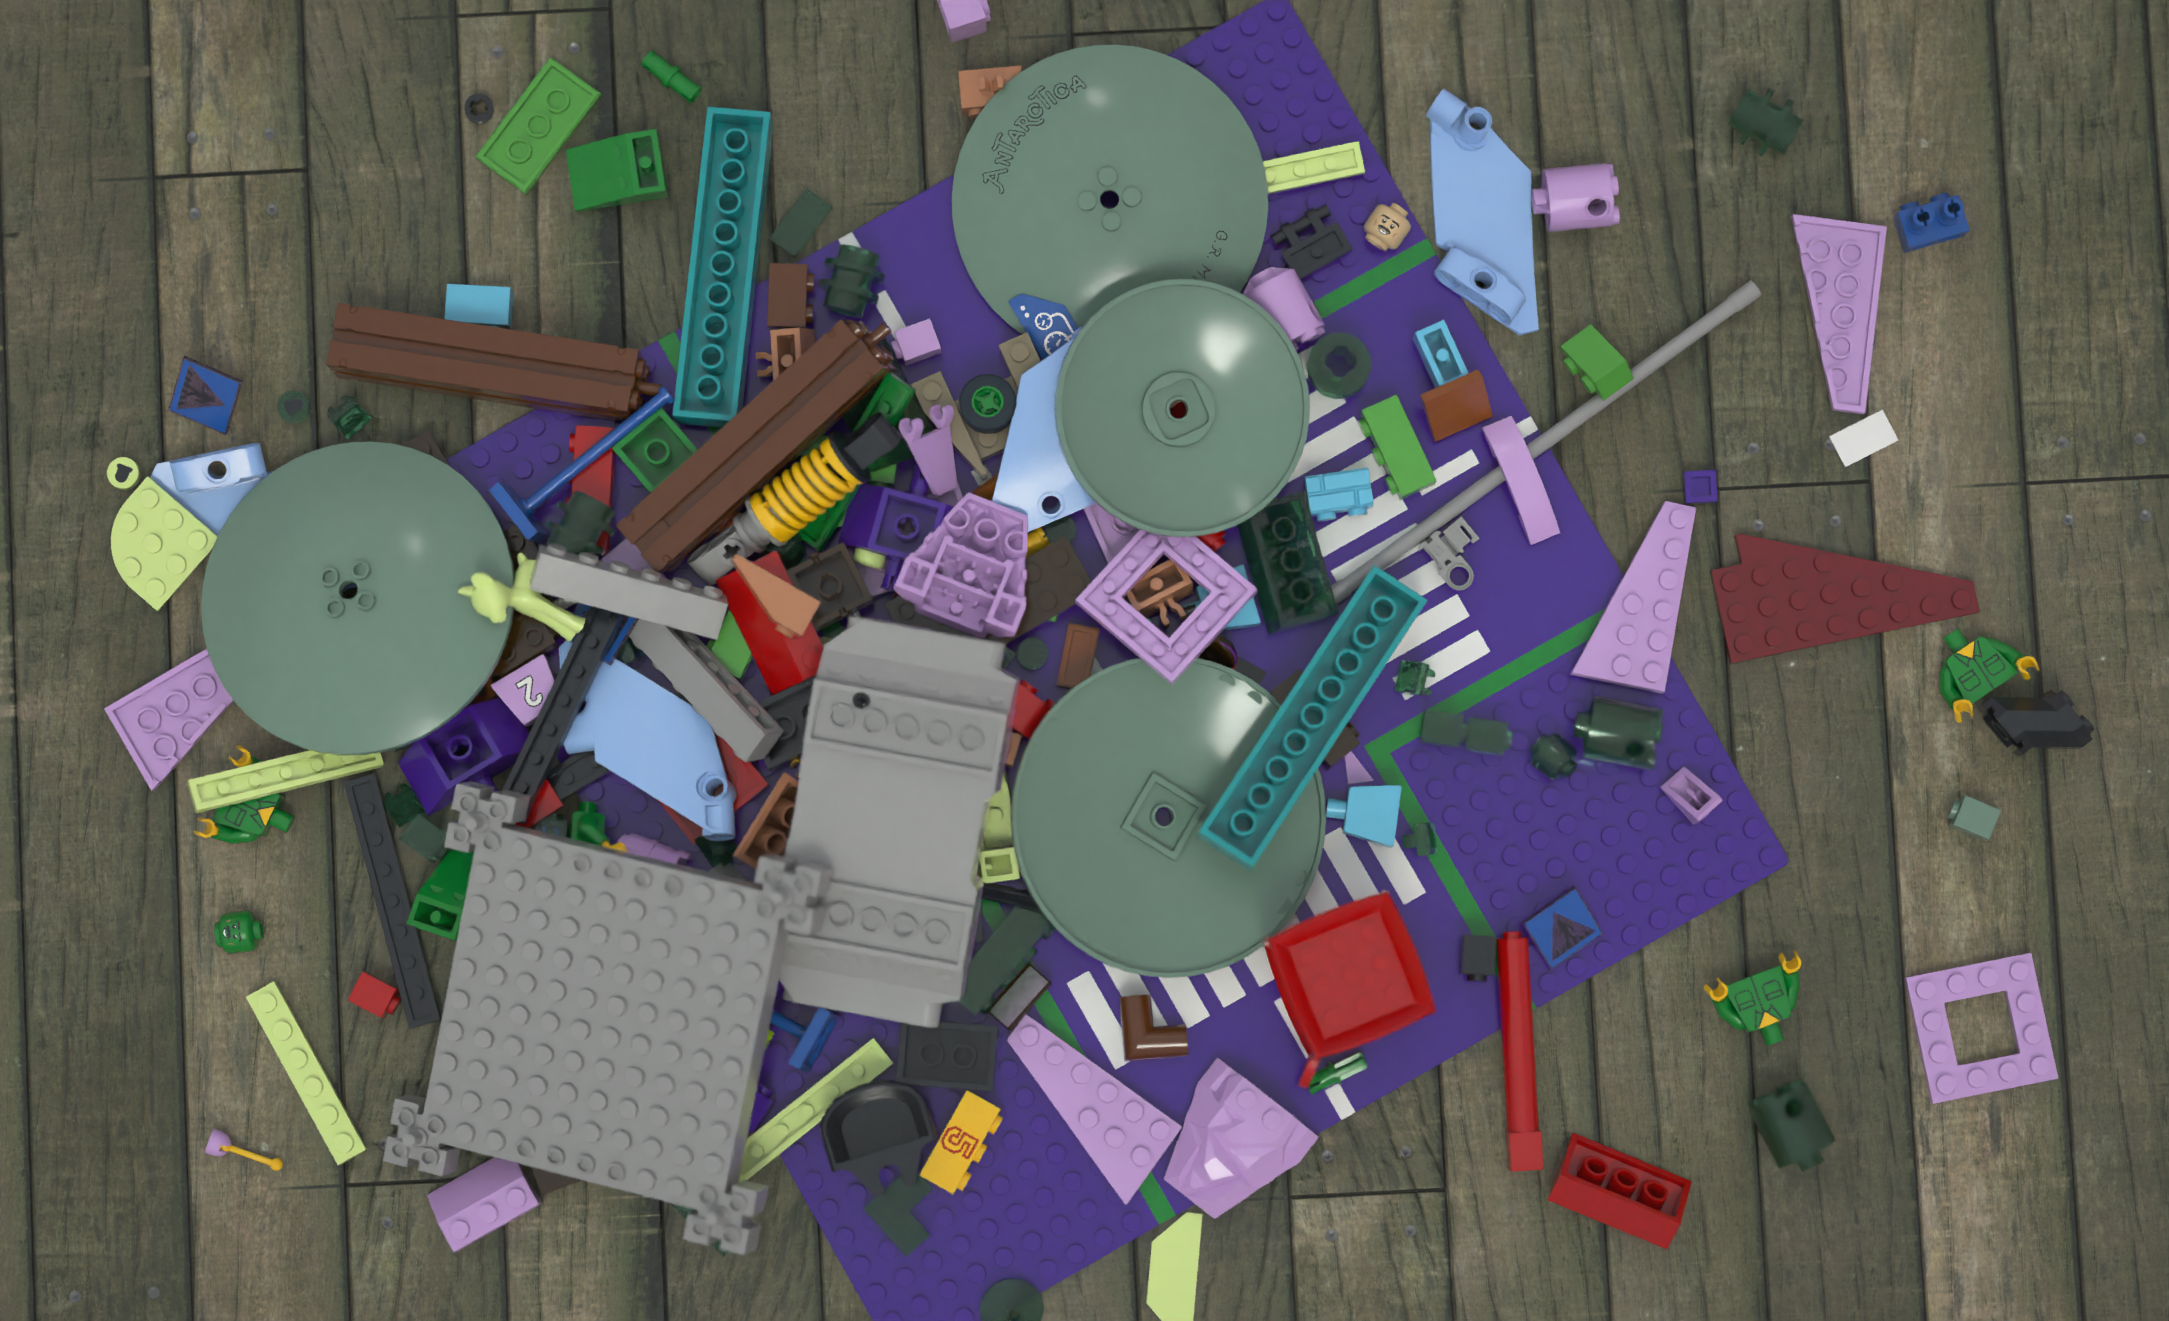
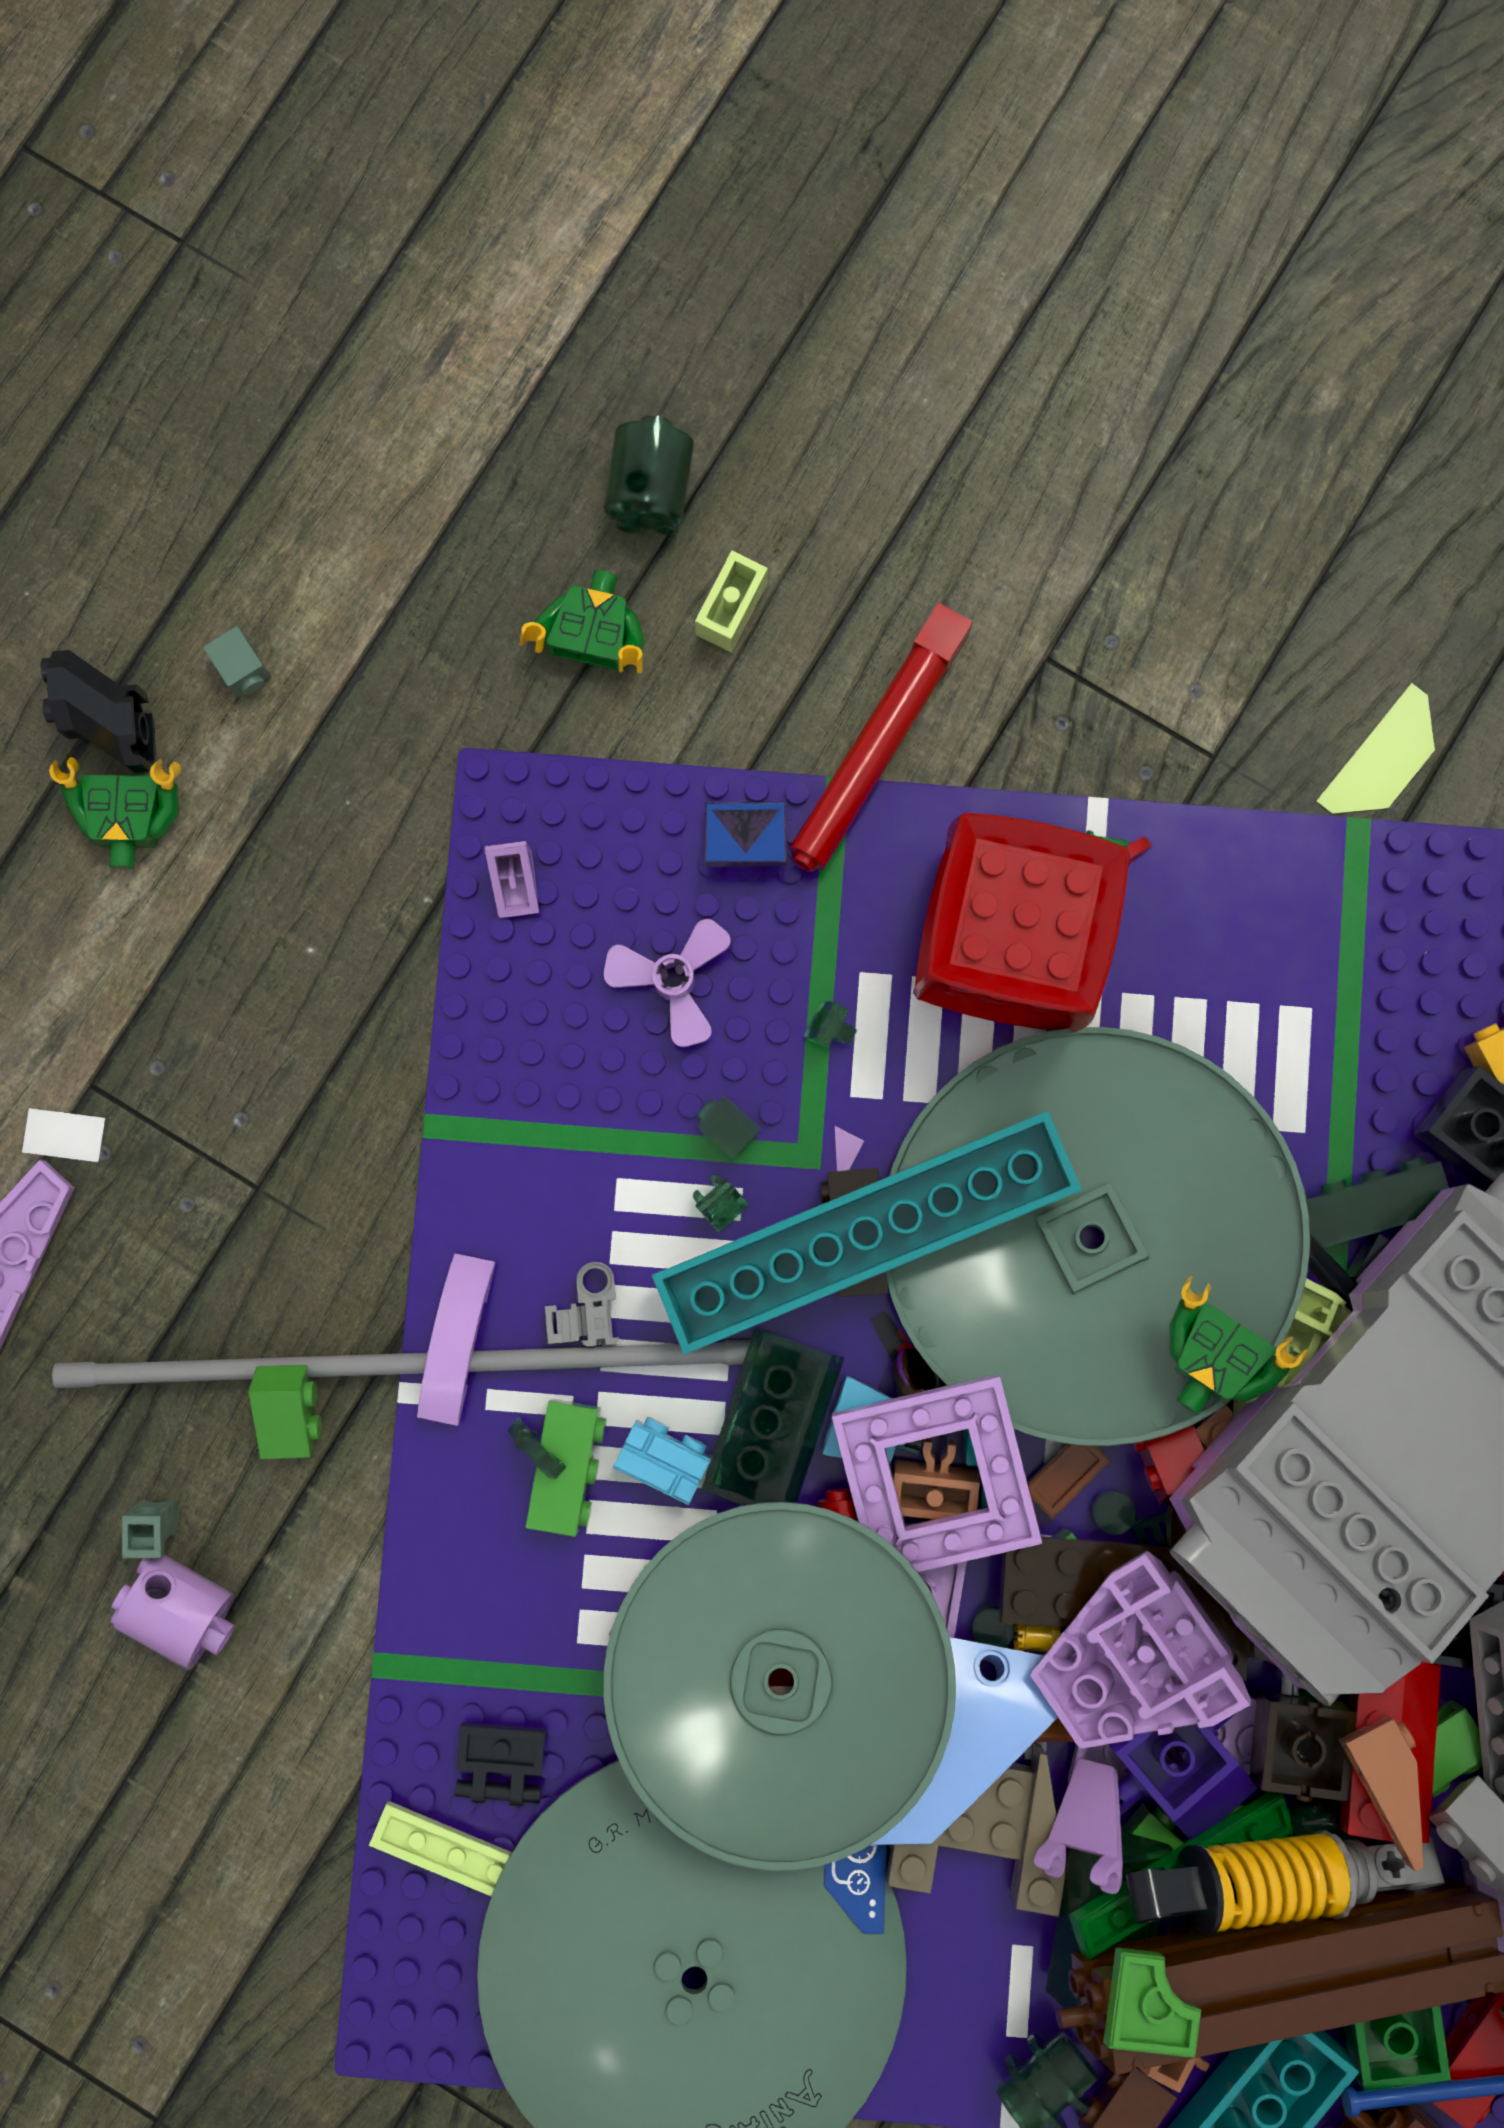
camera: 145 degrees left, 0 degrees up
yellowish green tile [852,548,886,569] -> none
lavender brick [891,319,942,366] -> none
black wheel [959,374,1016,434] -> none
flat silver slope [986,962,1052,1032] -> none
lavender wing [1007,1014,1182,1205] -> none
reddish brown brick [1119,994,1188,1062] -> none
lavender wedge [1164,1058,1319,1219] -> none
lavender cylinder [1243,267,1326,350] -> none
clear green piece [1306,332,1371,400] -> none
medium azure torso [1326,785,1402,848] -> none
tan head [1364,203,1411,252] -> none
medium azure brick [1412,320,1468,388] -> none
dark orange tile [1420,369,1493,442] -> none
light blue panel [1426,88,1539,336] -> none
black brick [1460,935,1496,982] -> none
brick [1463,717,1513,757] -> none
head [1529,733,1578,780] -> none
red slope [1548,1133,1692,1249] -> none
lavender wing [1569,501,1696,694] -> none
cylinder [1573,695,1663,770] -> none
dark purple plate [1683,470,1718,504] -> none
dark red wing [1710,534,1980,664] -> none
lavender plate [1904,953,2058,1104] -> none
none -> sand green leg [122,1500,179,1558]
none -> clear green arm [507,1417,566,1479]
none -> lavender piece [604,919,731,1047]
none -> yellowish green brick [695,550,768,653]
none -> bright green tile [1103,1947,1201,2058]
none -> green torso [1169,1276,1308,1415]

